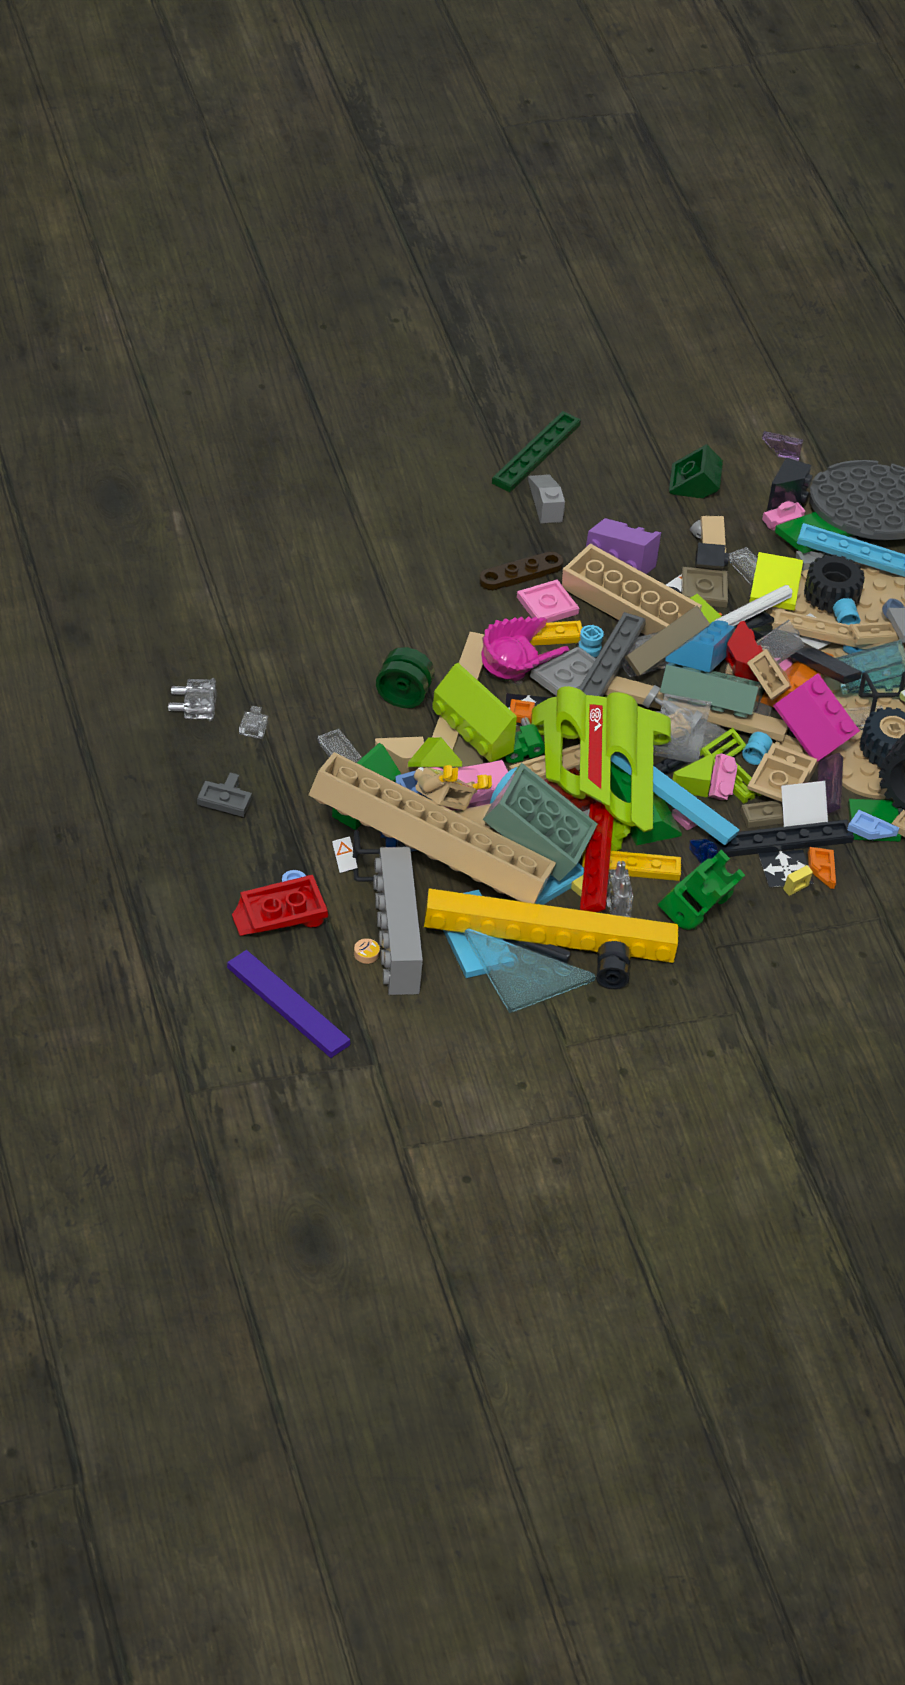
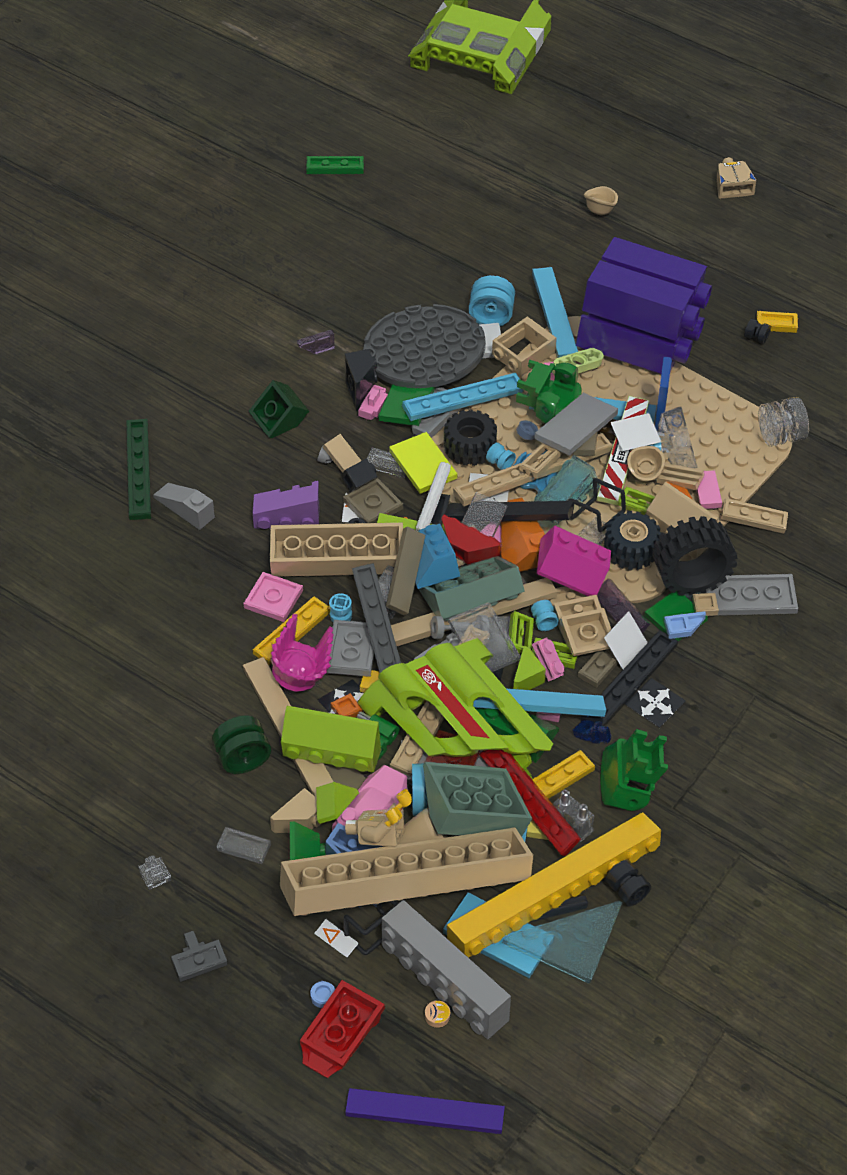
camera: 35 degrees left, 5 degrees up
clear piece [168,678,217,721] -> none
dark brown plate [479,552,563,591] -> none
tan slope [747,649,791,700] -> none
light yellow tile [783,865,813,896] -> none
orange tile [808,847,836,889] -> none

